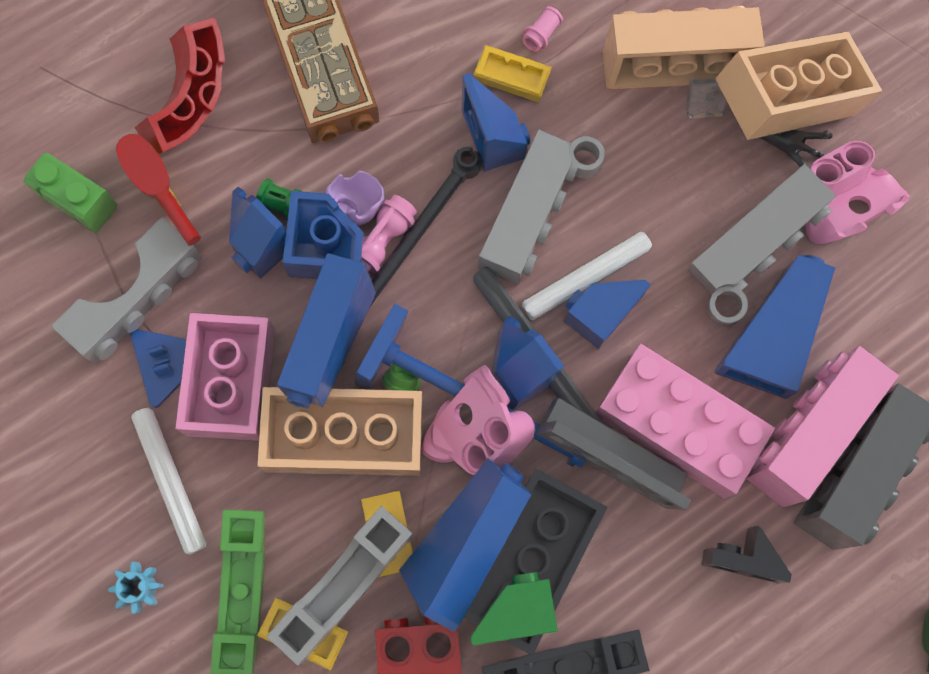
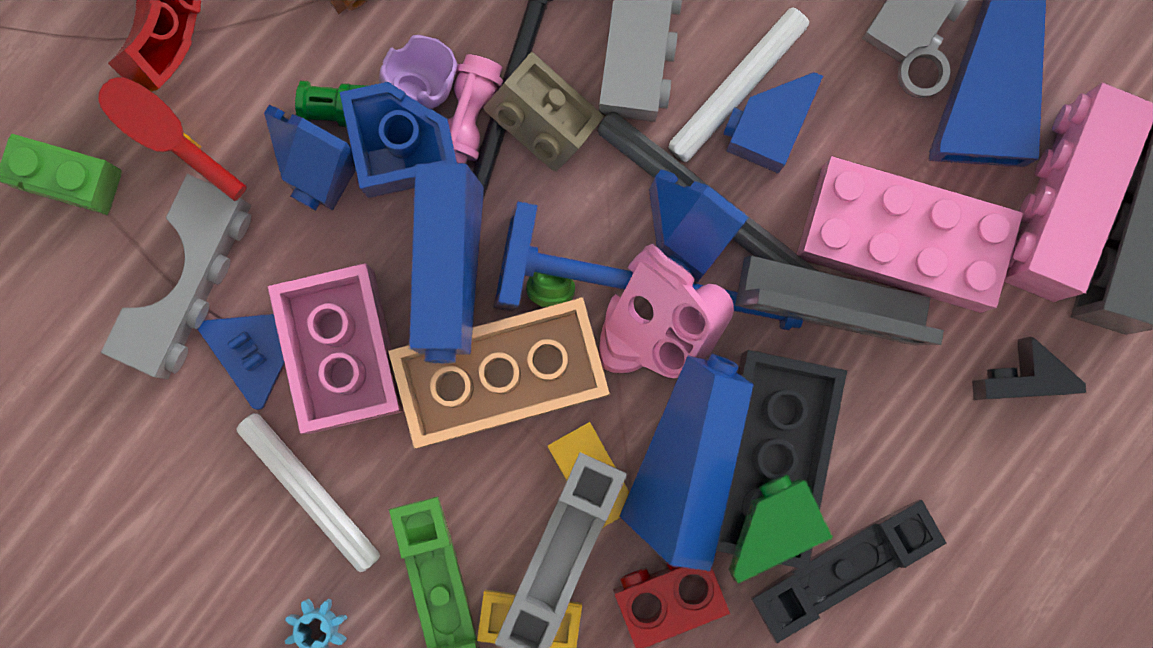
camera: 10 degrees left, 10 degrees up
none -> dark tan bracket [484,52,604,171]

